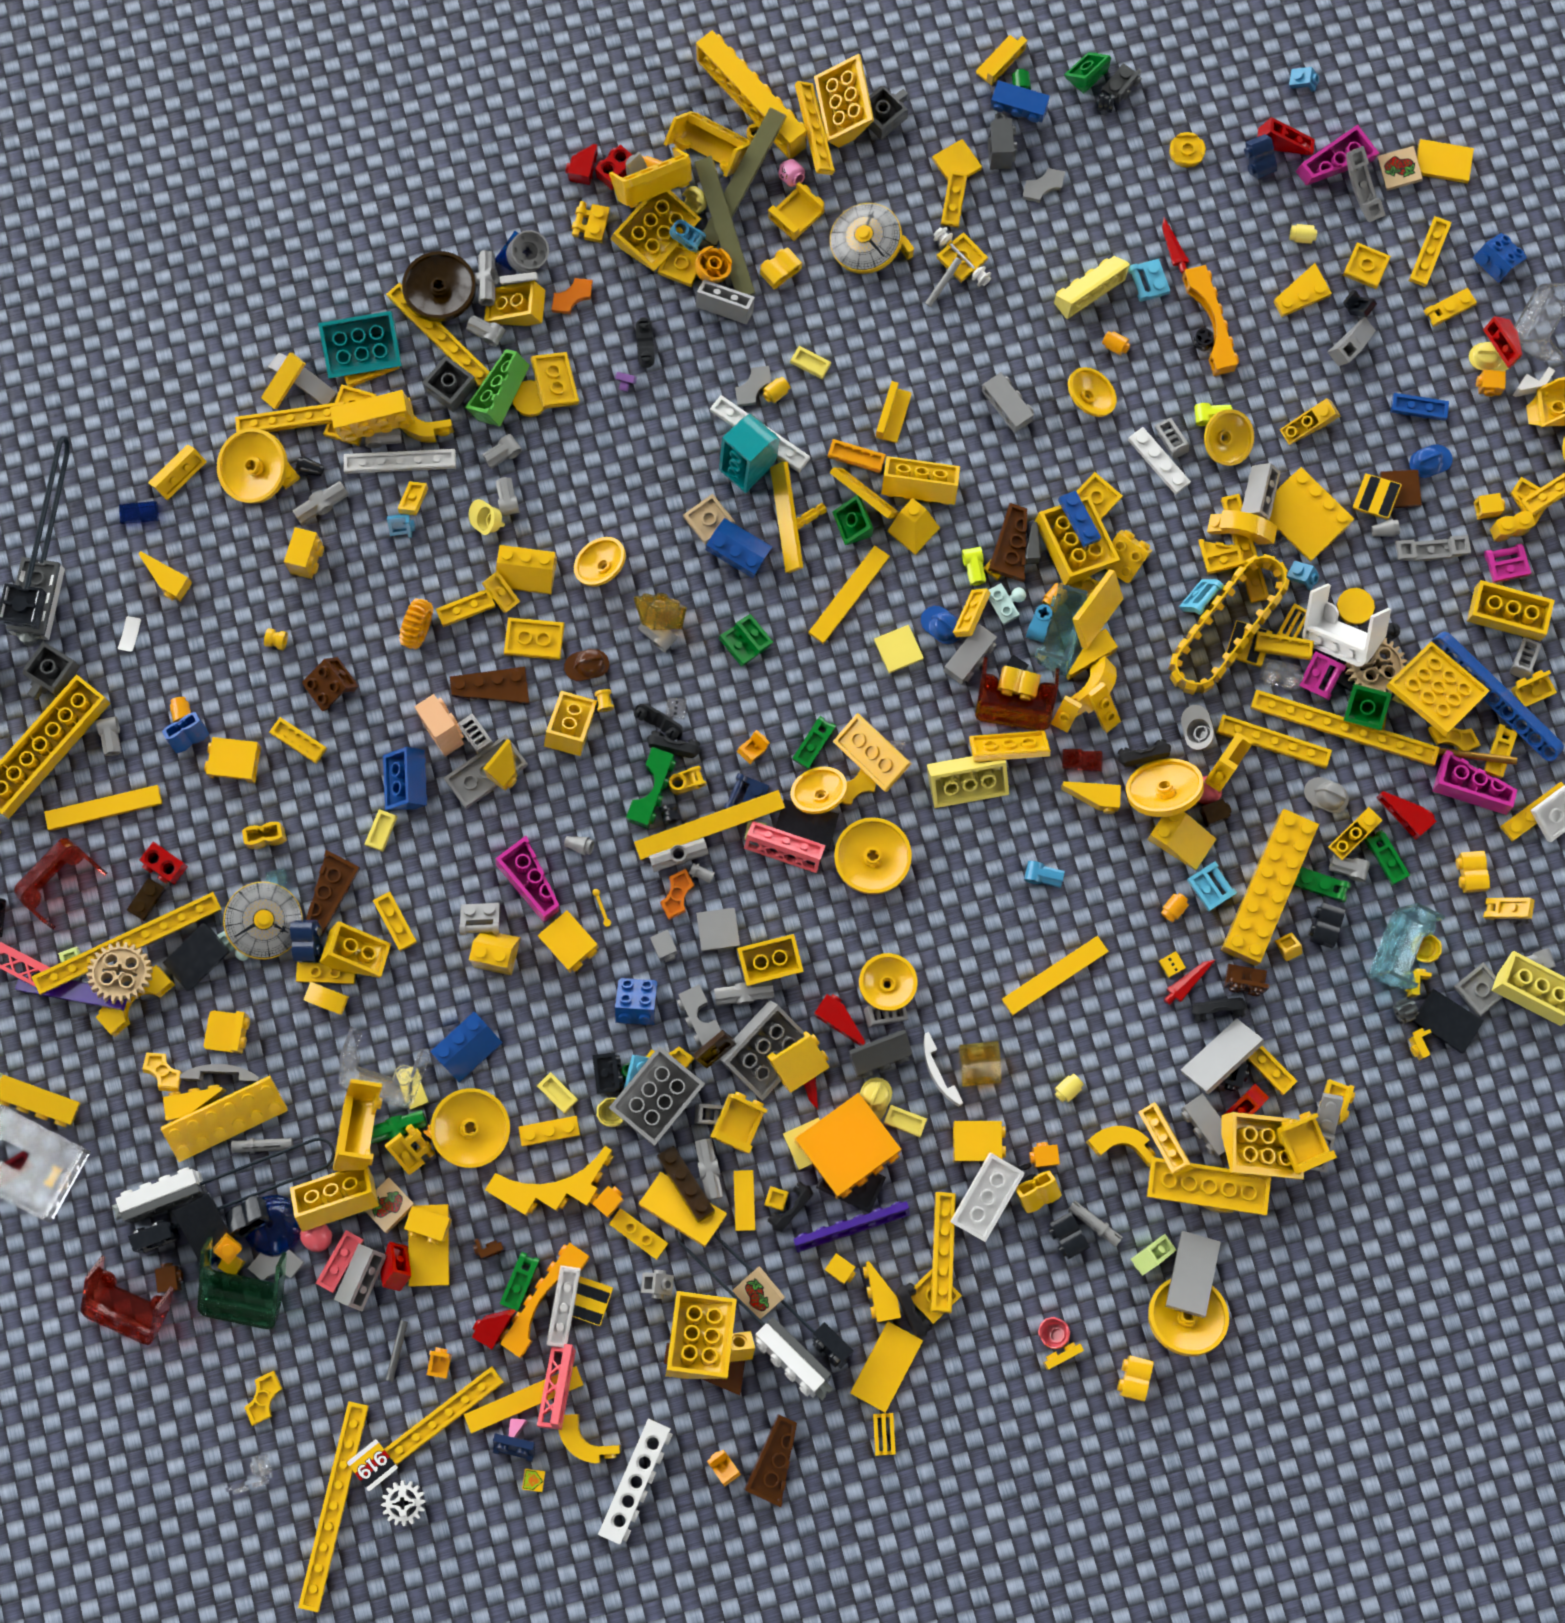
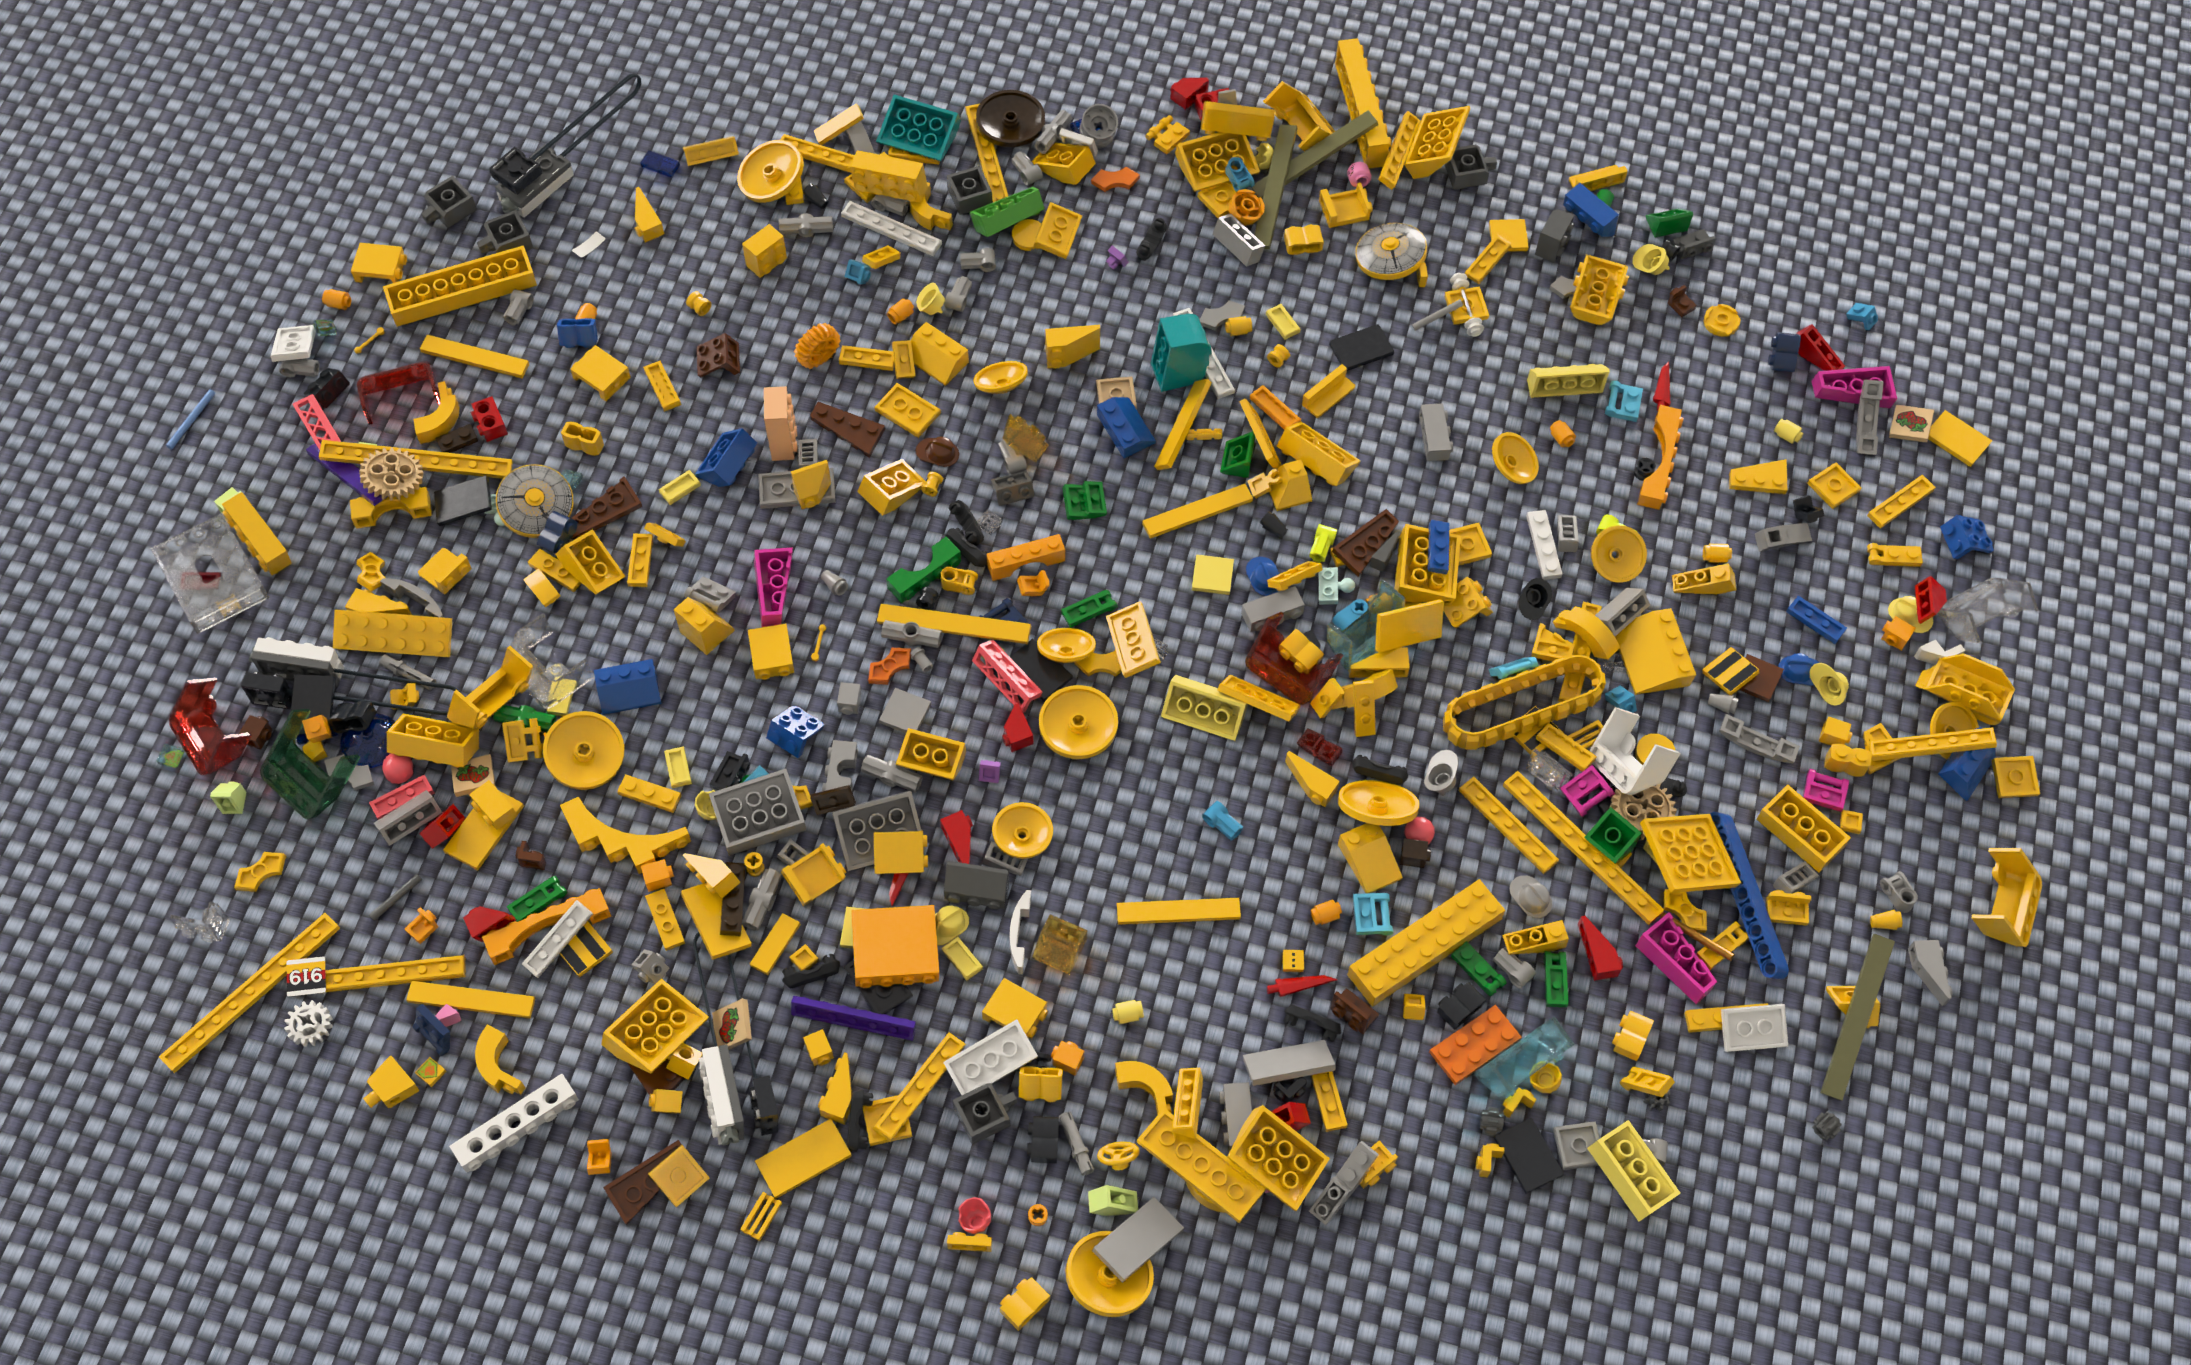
camera: 30 degrees right, 15 degrees down
coral fence [537,1344,576,1430] -> none
yellow panel [1204,732,1253,792] -> none
yellow panel [1276,1111,1337,1173] -> none
none -> clear light blue tile [157,744,185,768]
none -> yellowish green slope [210,782,246,814]
none -> yellow torso [363,1056,420,1108]
none -> yellow bracket [390,683,419,709]
none -> yellow arch [413,381,459,444]
none -> yellow plate [644,523,686,547]
none -> yellow tile [648,1145,710,1207]
none -> yellow brick [649,1089,683,1114]
none -> yellow slope [683,853,740,898]
none -> yellow bush [744,852,765,877]
none -> light orange brick [887,299,914,324]
none -> dark grey hinge [952,1083,1017,1145]
none -> medium lavender tile [979,760,1001,783]
none -> light orange arch [987,534,1065,581]
none -> dark grey bracket [991,470,1035,506]
none -> red slope [1002,703,1034,752]
none -> light orange bush [1028,1204,1048,1226]
none -> yellow slope [1045,325,1100,368]
none -> yellow piece [1097,1142,1140,1170]
none -> yellow plate [1248,469,1283,499]
none -> black cone [1260,511,1288,538]
none -> yellow wheel [1267,344,1290,368]
none -> black tile [1329,324,1394,371]
none -> orange plate [1429,1005,1522,1085]
none -> black piece [1518,578,1552,620]
none -> yellow slope [1570,254,1629,325]
none -> light yellow piece [1632,244,1670,275]
none -> reddish brown bracket [1668,285,1697,318]
none -> yellow brick [1703,543,1732,563]
none -> light yellow piece [1809,663,1849,706]
none -> yellow tile [1840,810,1863,834]

